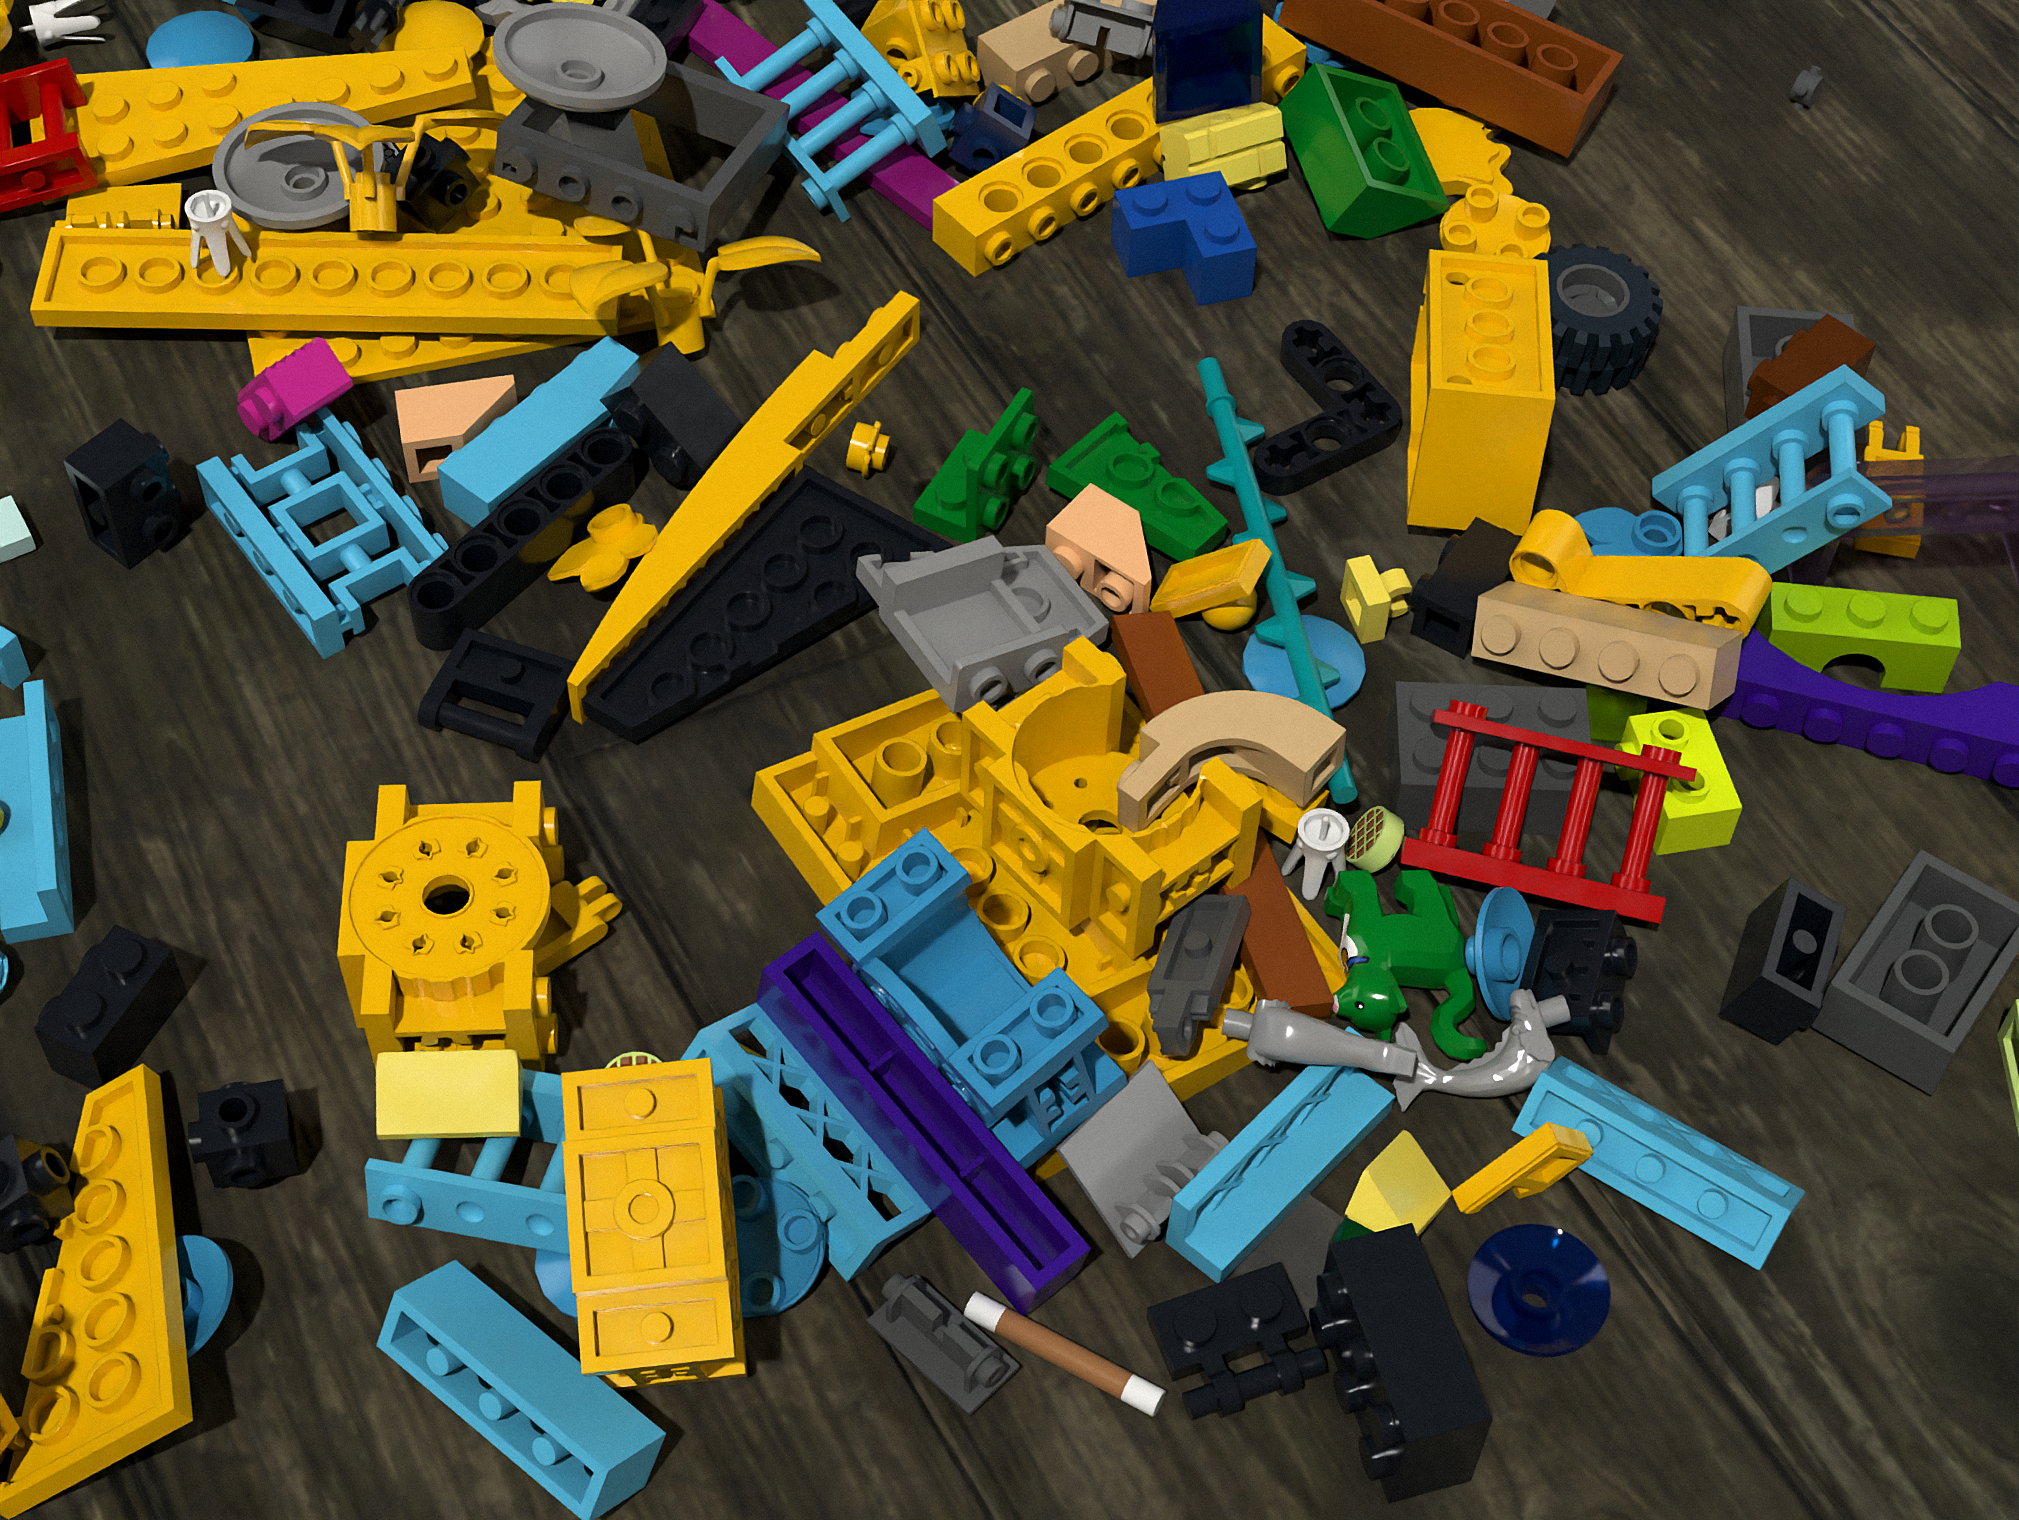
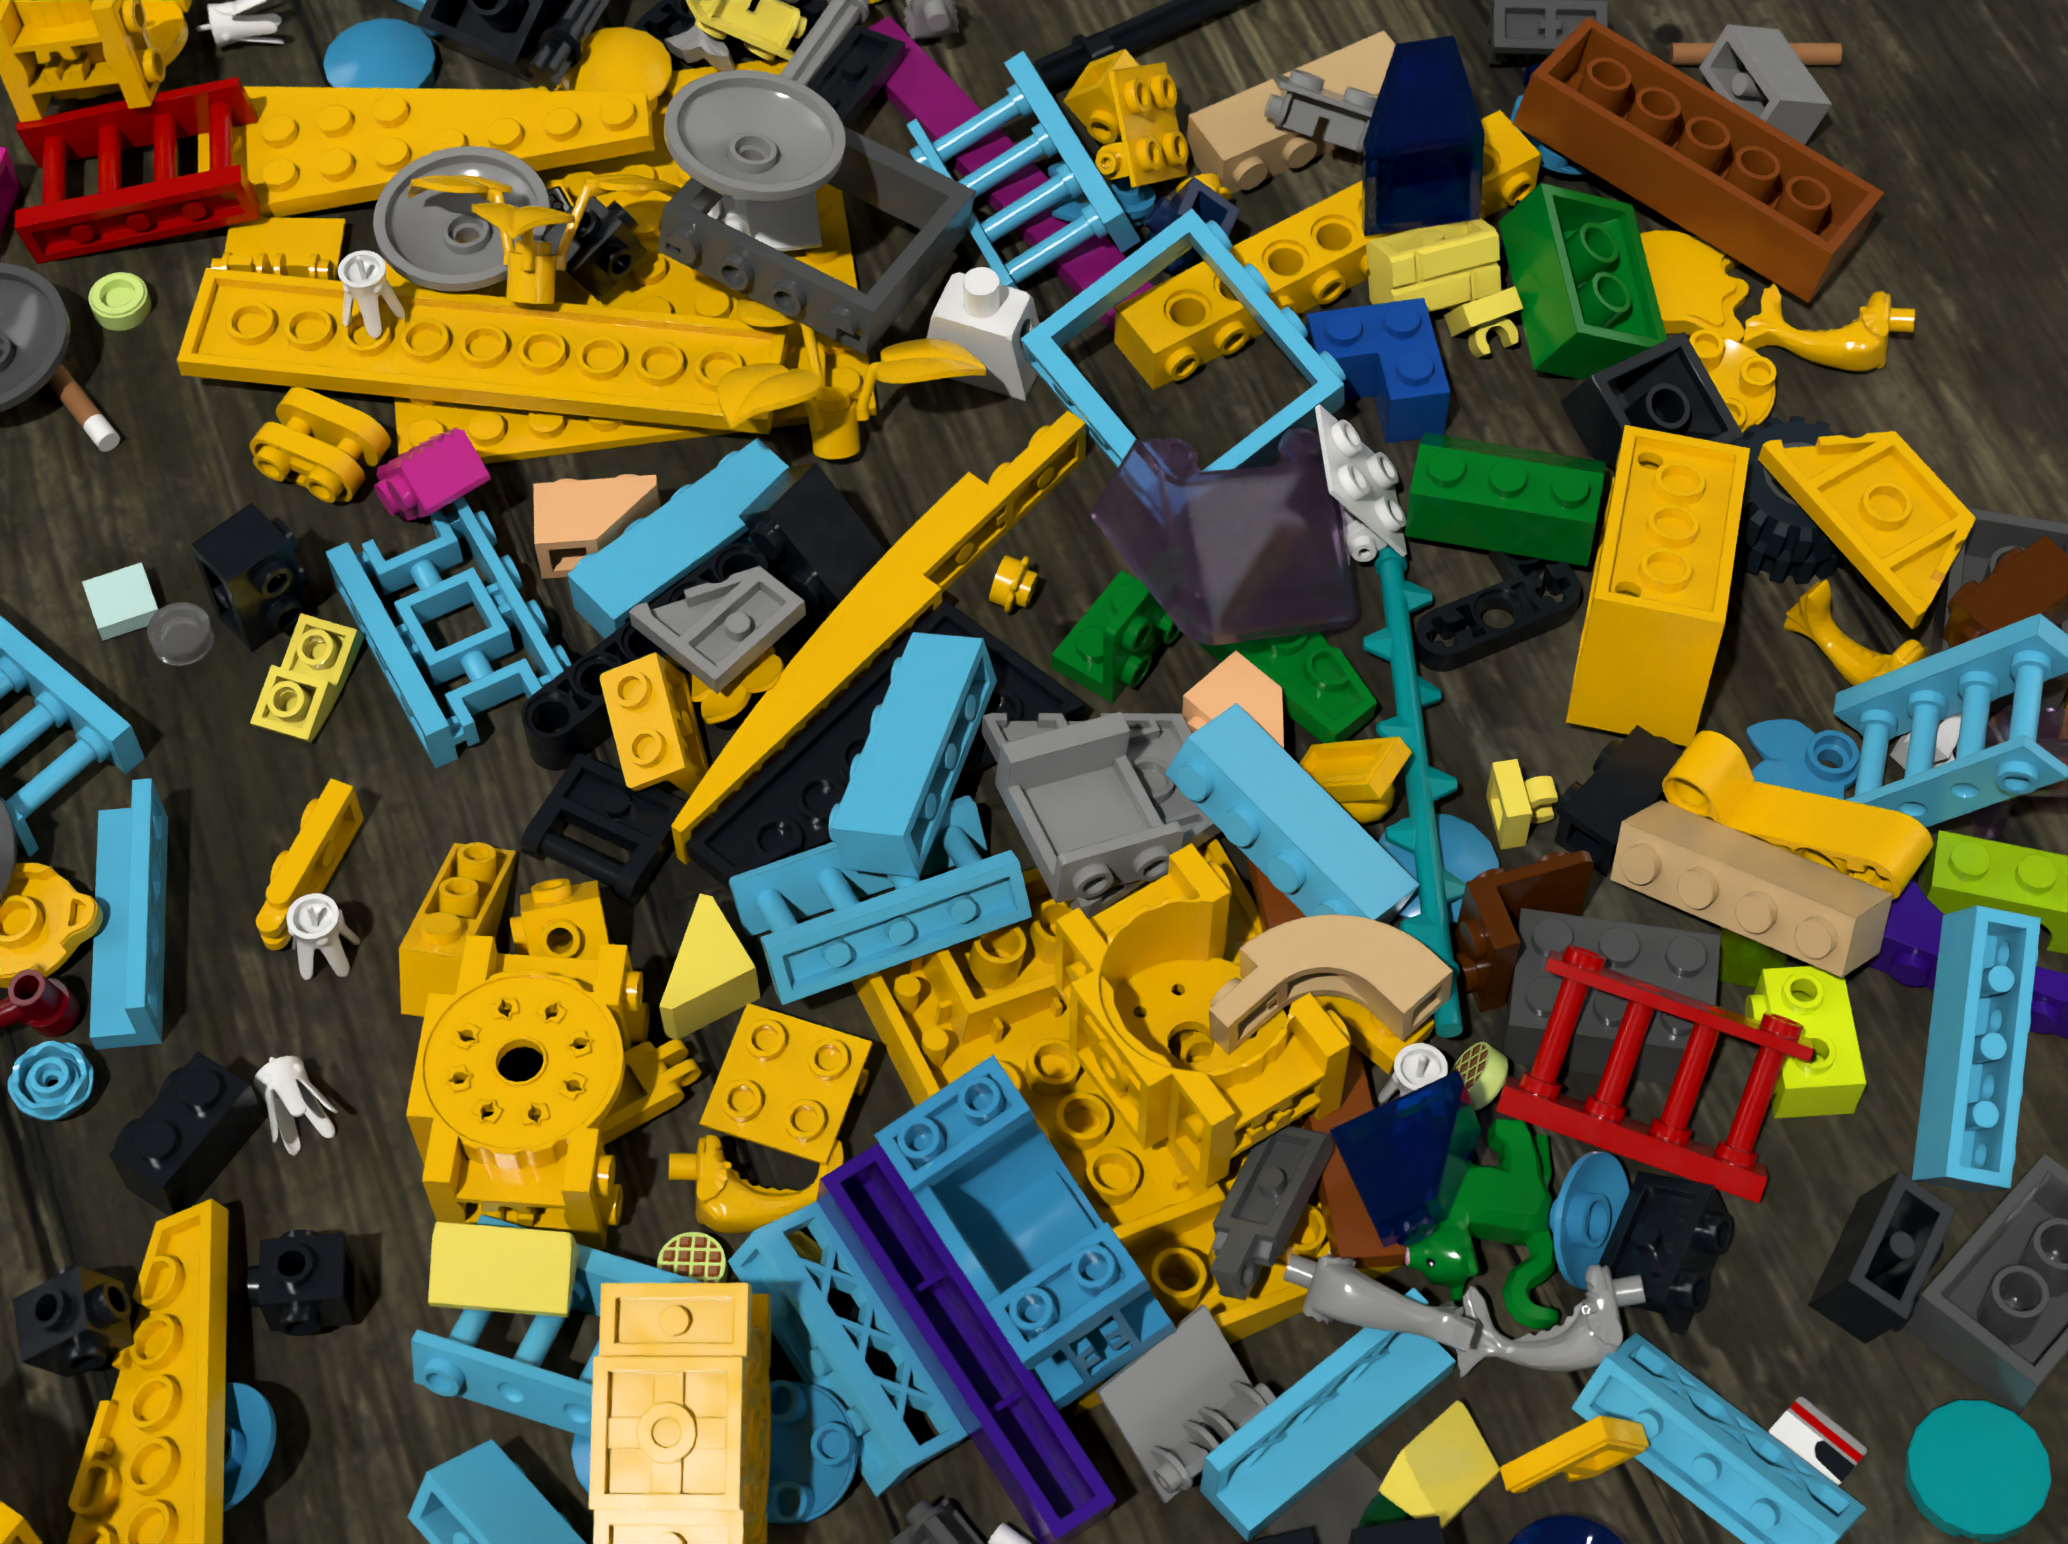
camera: 10 degrees right, 5 degrees up
none -> clear tile [147,602,214,666]
none -> yellow brick [249,387,391,503]
none -> light yellow slope [250,613,364,743]
none -> white piece [254,1056,339,1156]
none -> yellow hinge [256,778,364,950]
none -> white piece [286,893,360,980]
none -> yellow slope [399,842,517,1017]
none -> yellow brick [510,878,610,960]
none -> yellow bracket [600,652,709,796]
none -> light grey wing [629,566,806,694]
none -> light yellow slope [659,894,761,1039]
none -> yellow animal [668,1135,844,1234]
none -> yellow hinge [699,1003,873,1166]
none -> medium azure fence [729,796,1032,1005]
none -> medium azure brick [828,632,997,878]
none -> white torso [927,267,1039,401]
none -> medium azure window [1021,209,1346,536]
none -> clear purple windscreen [1091,427,1359,645]
none -> medium azure brick [1165,703,1420,924]
none -> white hinge [1315,404,1407,562]
none -> clear blue slope [1329,1071,1482,1248]
none -> green slope [1405,432,1606,567]
none -> light yellow tile [1444,286,1523,358]
none -> reddish brown bracket [1452,850,1594,1013]
none -> black slope [1560,332,1743,468]
none -> yellow animal [1743,283,1915,372]
none -> yellow wing [1758,431,1976,629]
none -> sticker [1768,1397,1867,1486]
none -> yellow animal [1783,579,1928,686]
none -> teal tile [1904,1400,2051,1543]
none -> medium azure brick [1912,905,2041,1192]

